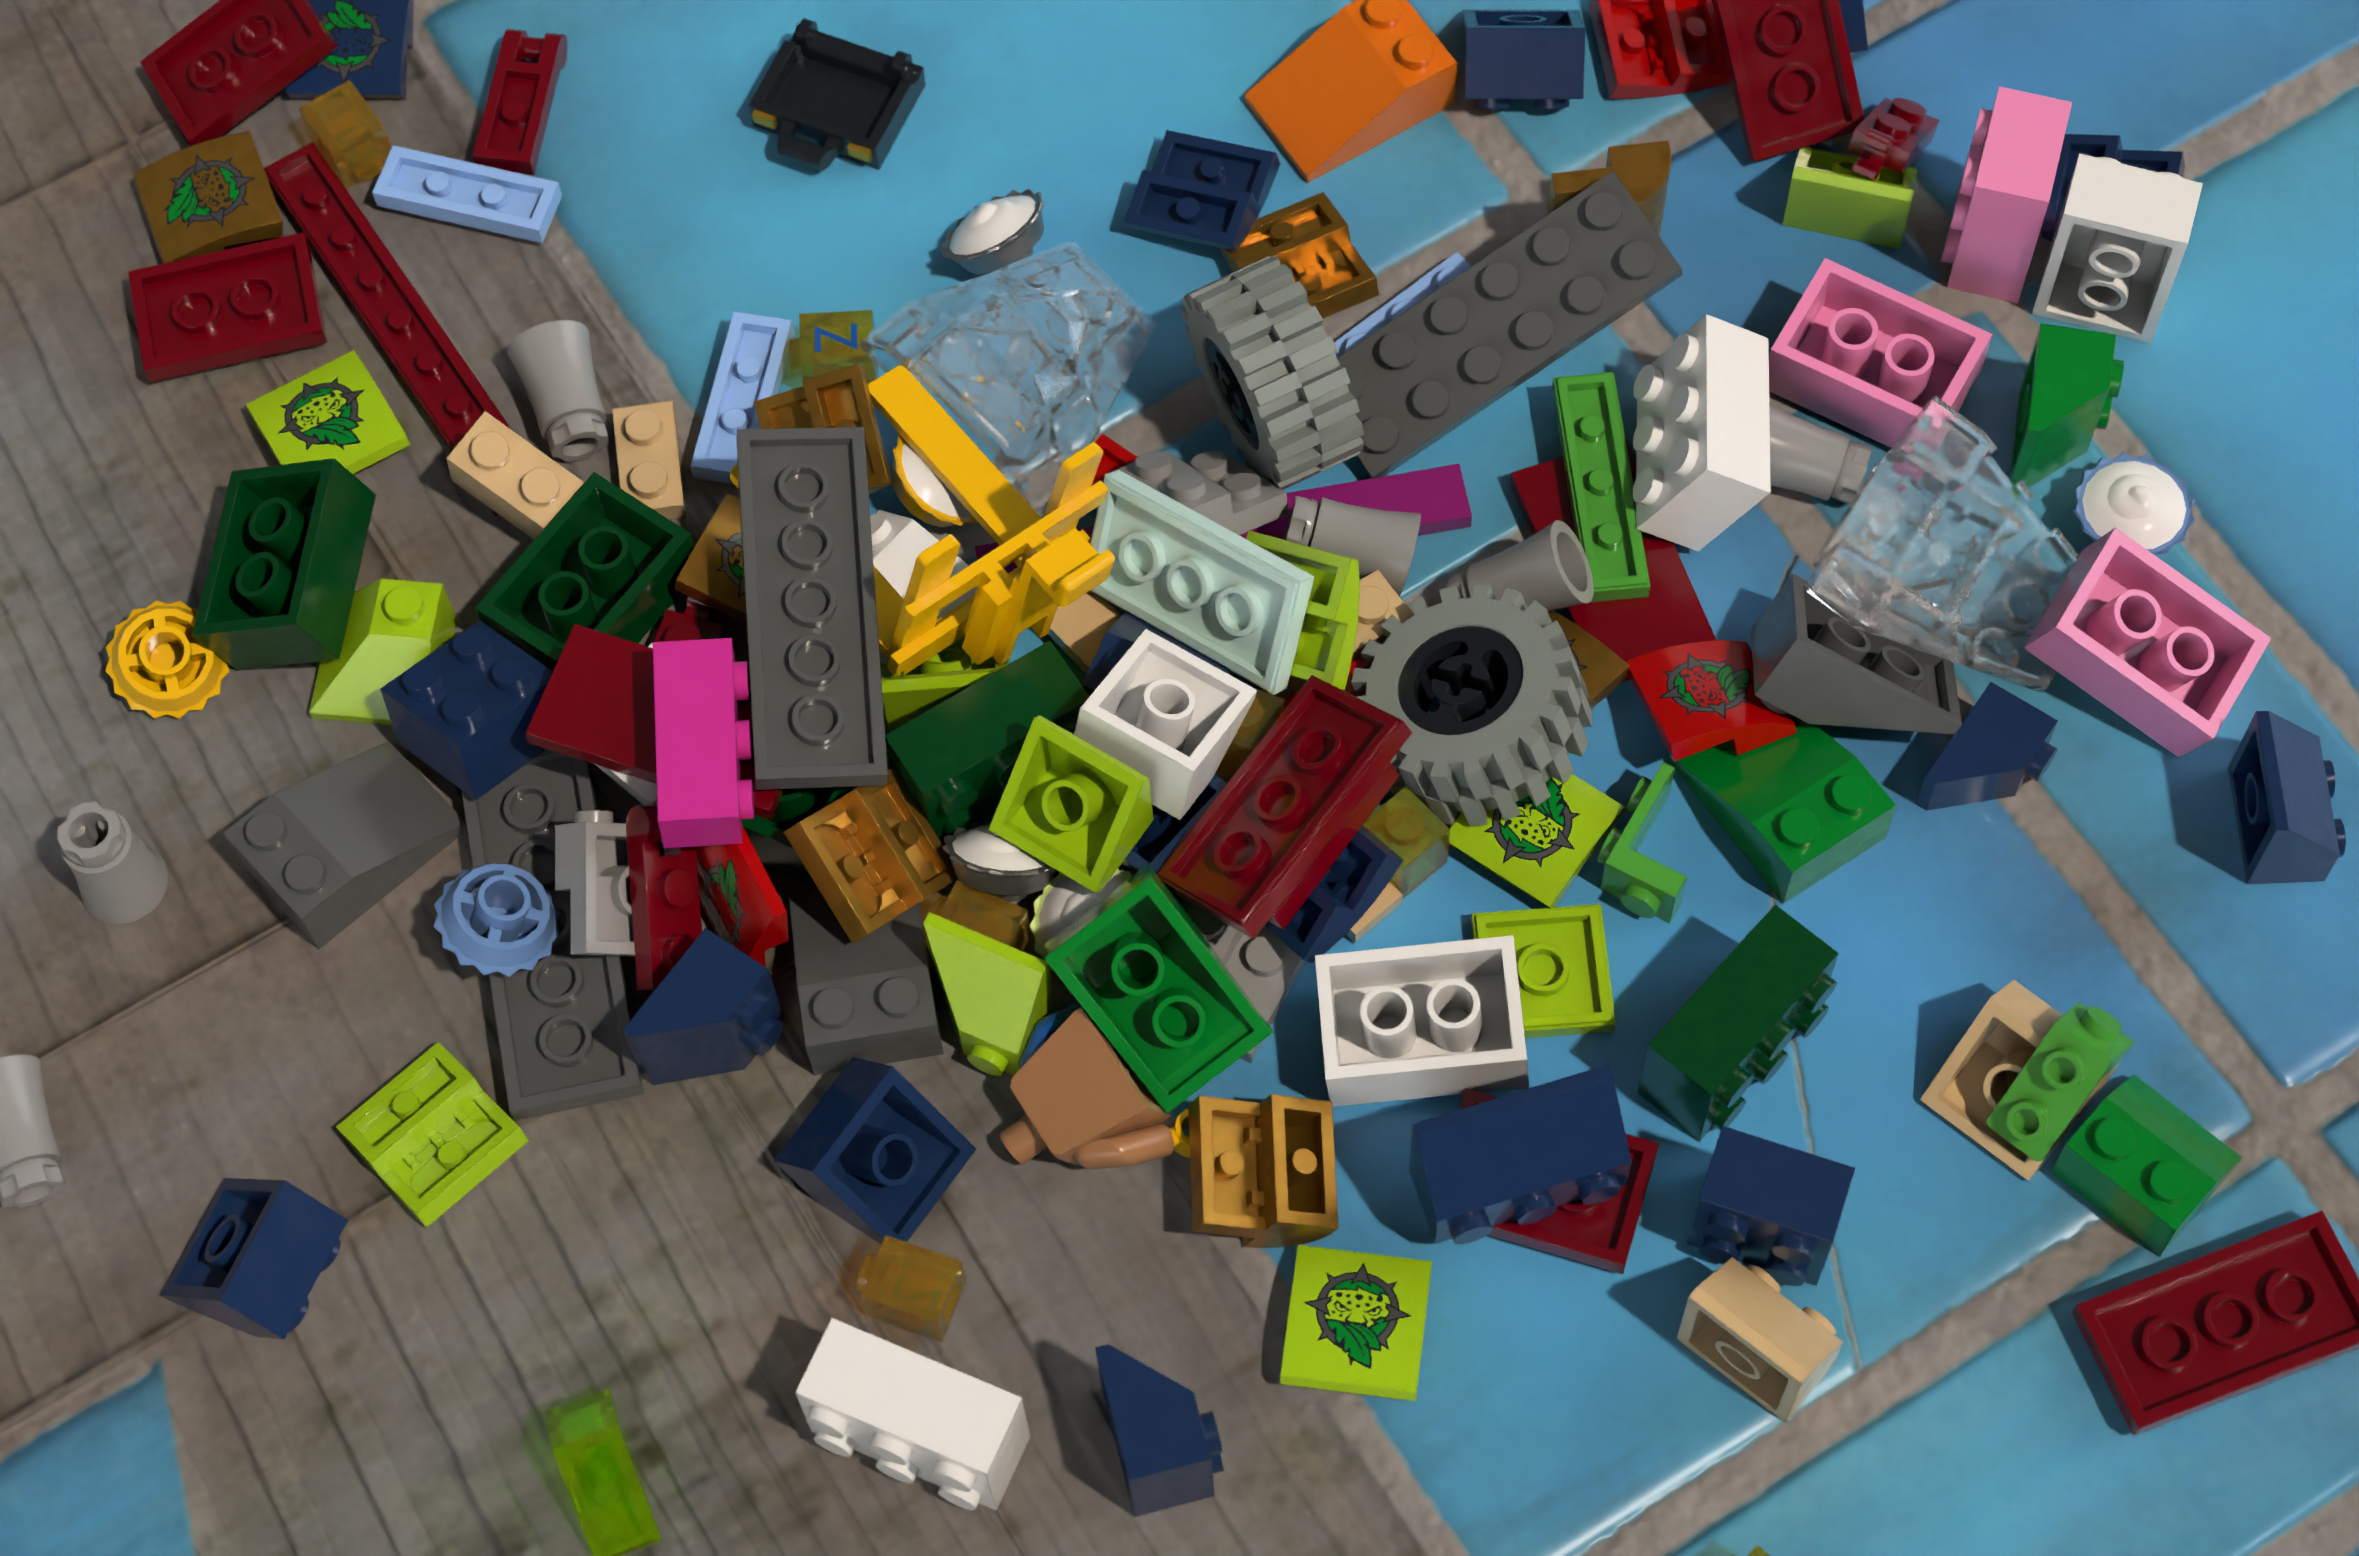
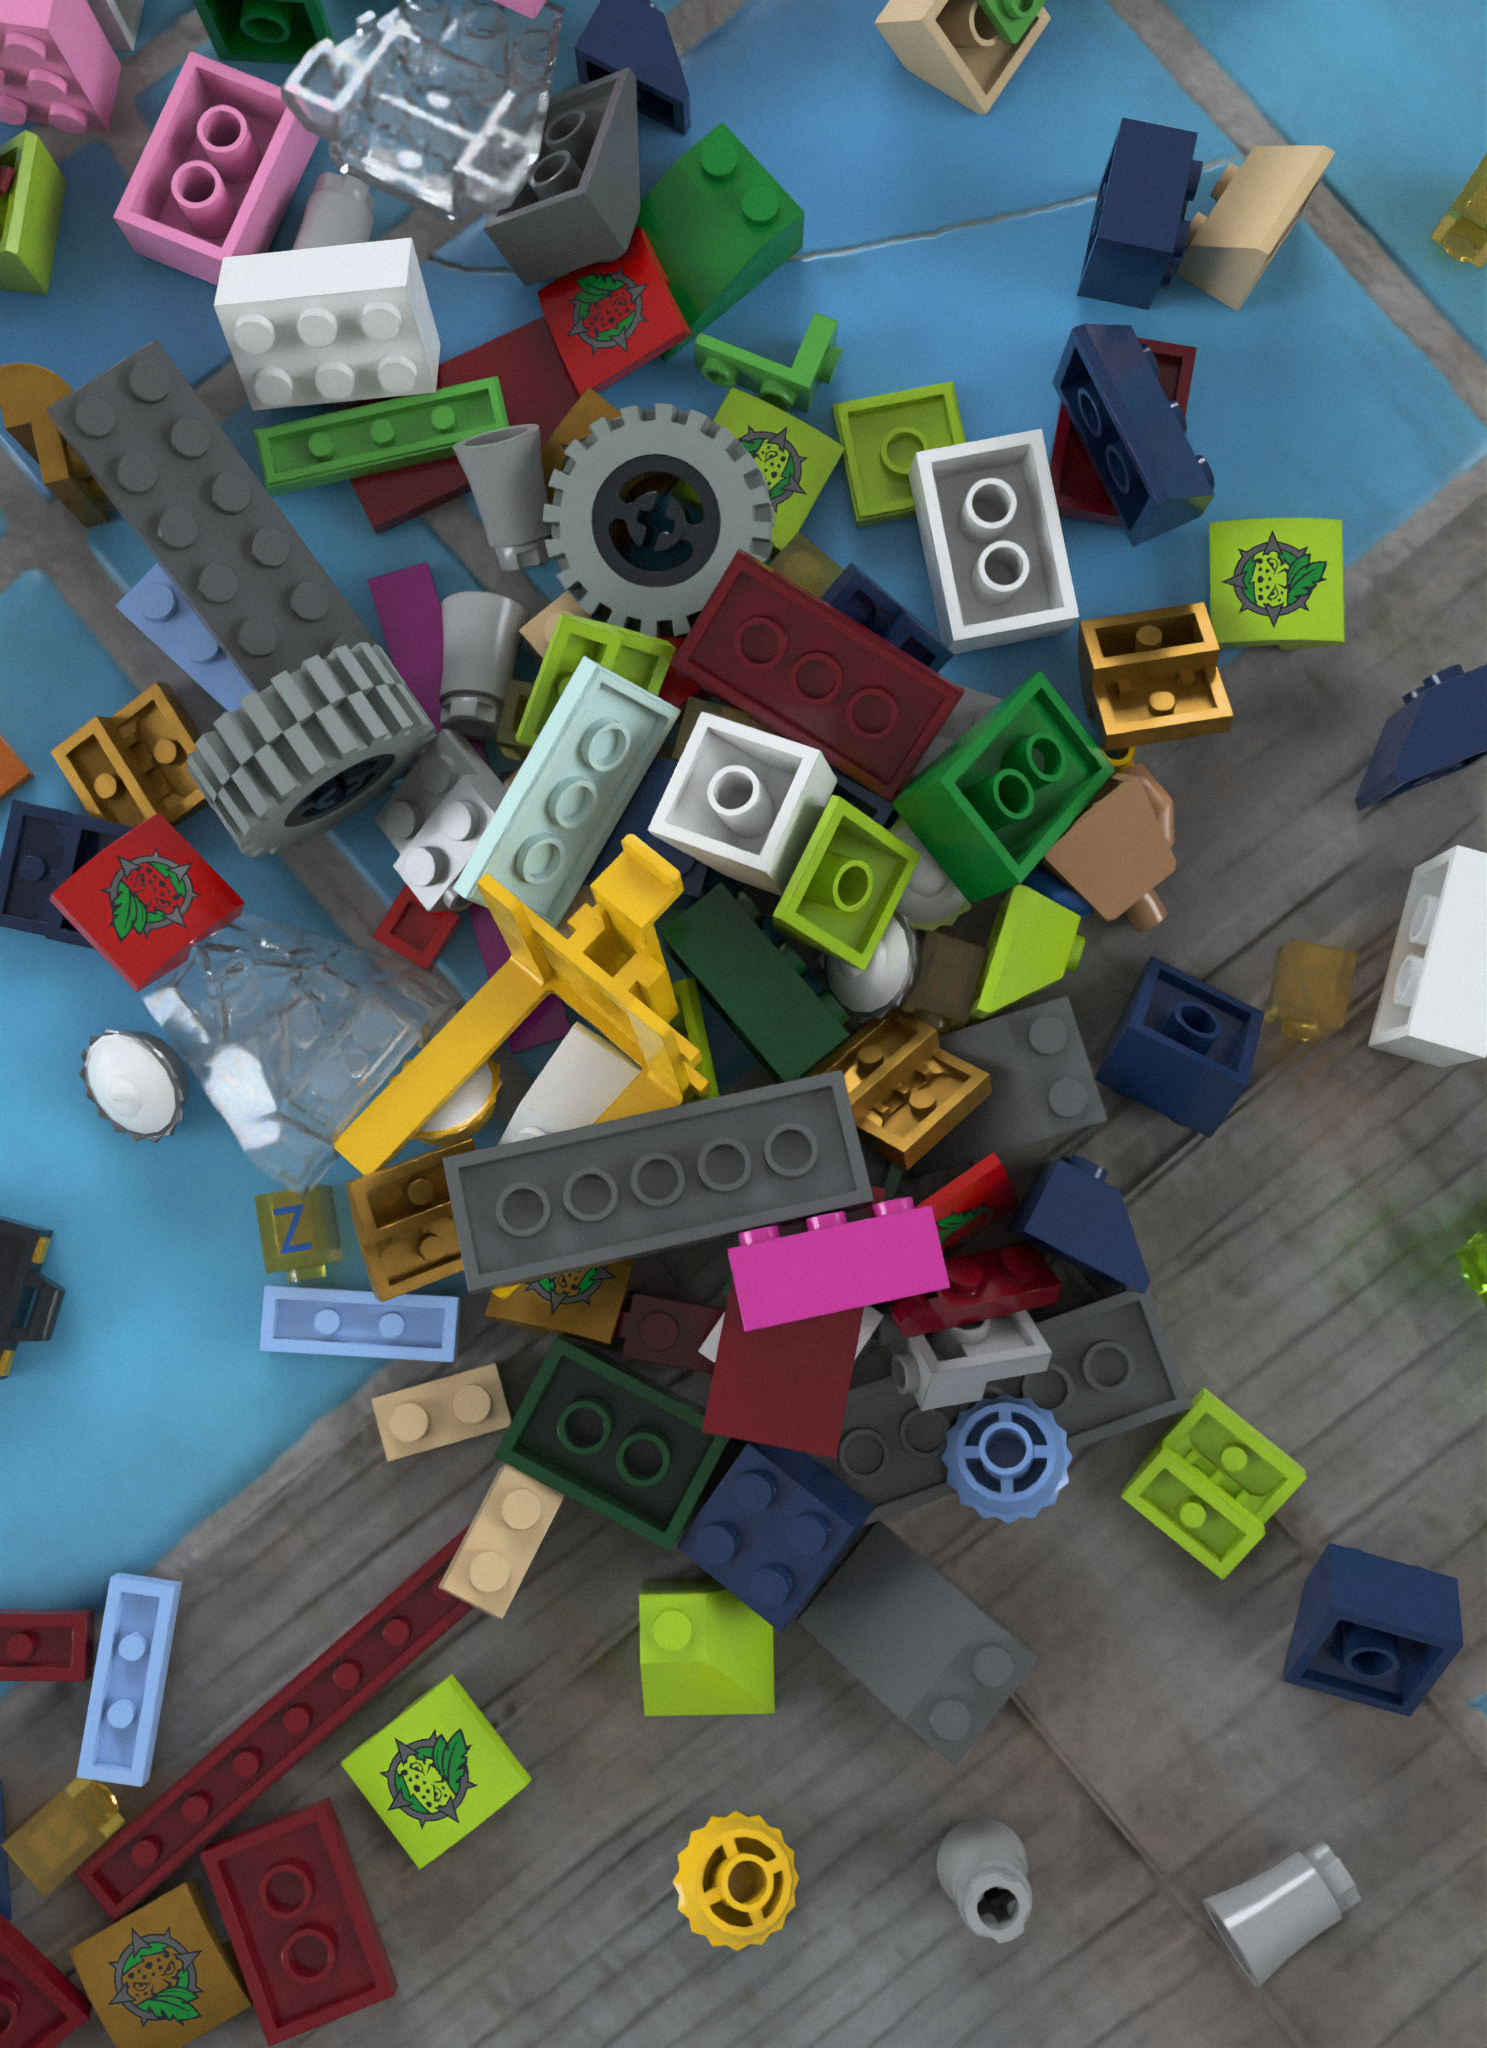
camera: 100 degrees left, 20 degrees up
dark green brick [192,458,376,670] -> none
light grey plant [507,320,609,462] -> none
dark green brick [1637,904,1839,1142] -> none
none -> red slope [50,812,245,993]

